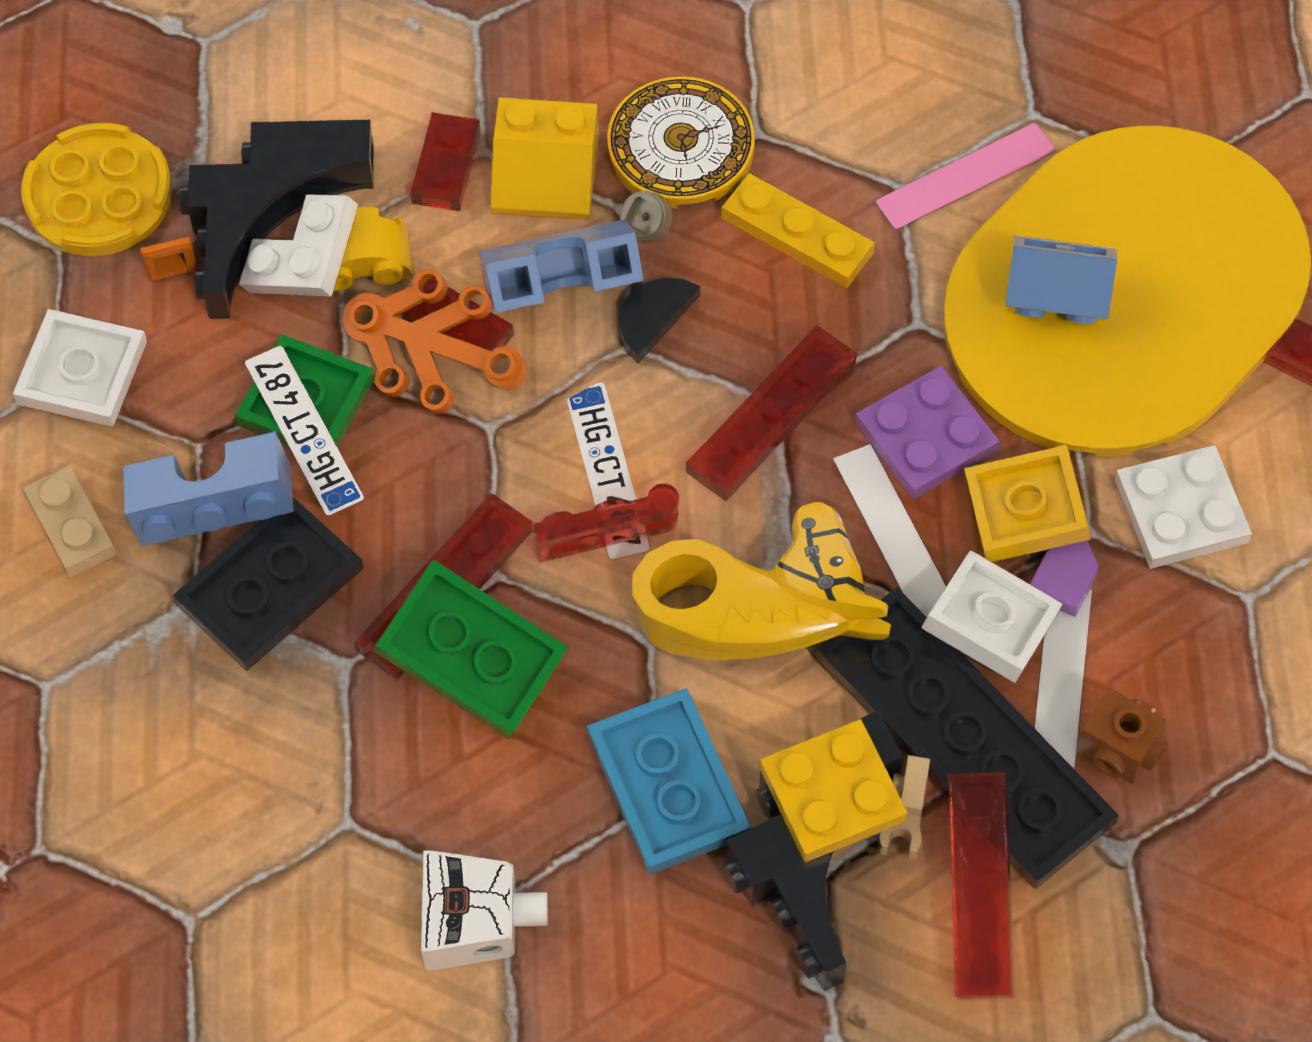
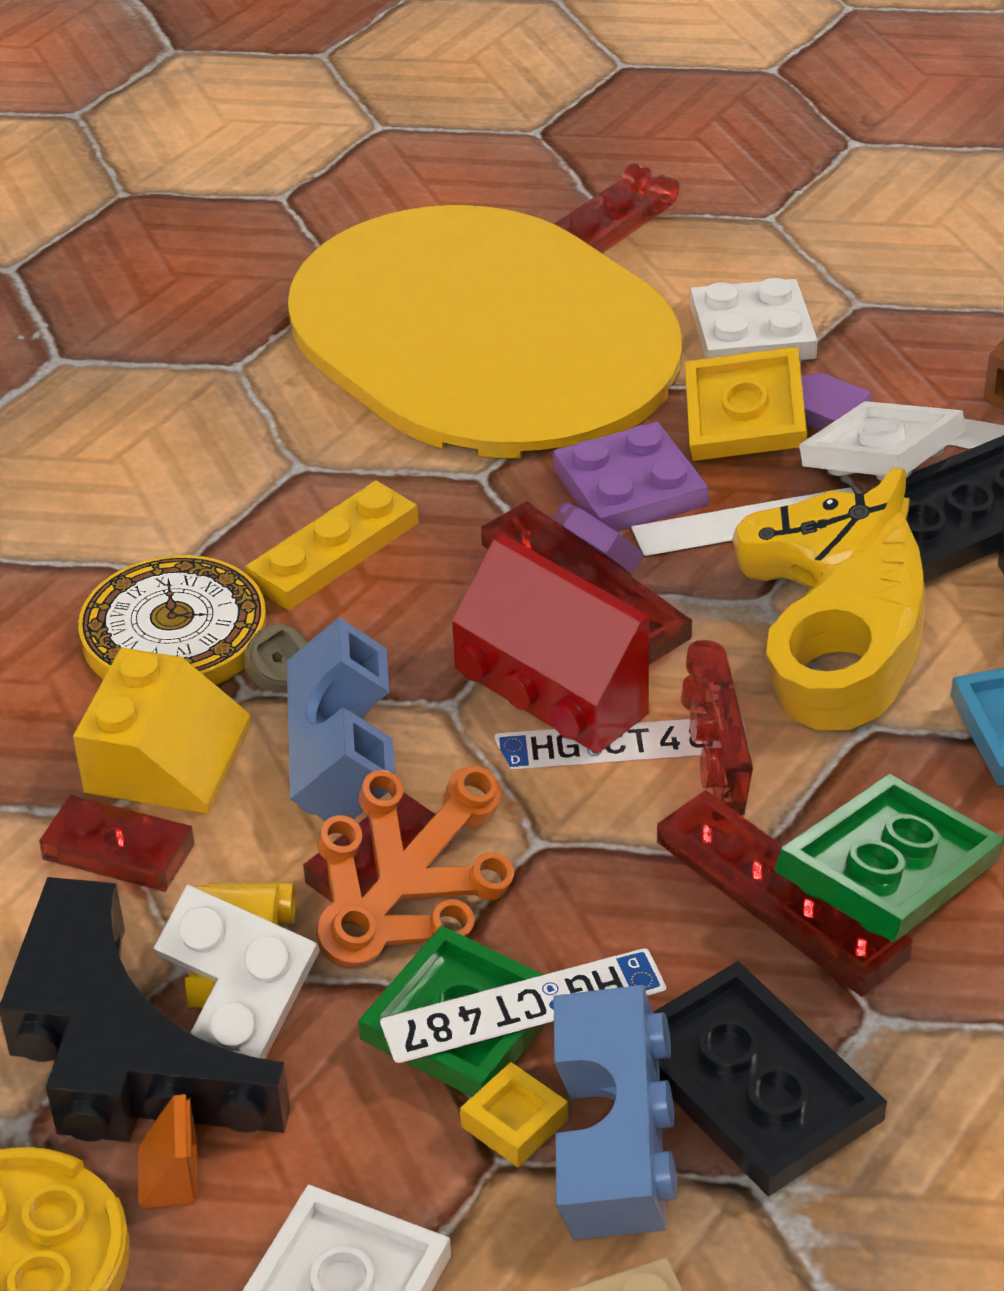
camera: 80 degrees left, 20 degrees down
black tile [619,278,700,364] -> none
bright pink sticker [876,123,1055,229] -> none
medium blue brick [1005,235,1117,324] -> none
none -> red slope [452,534,649,754]
none -> yellow plate [460,1062,568,1167]
none -> medium lavender tile [551,502,644,574]

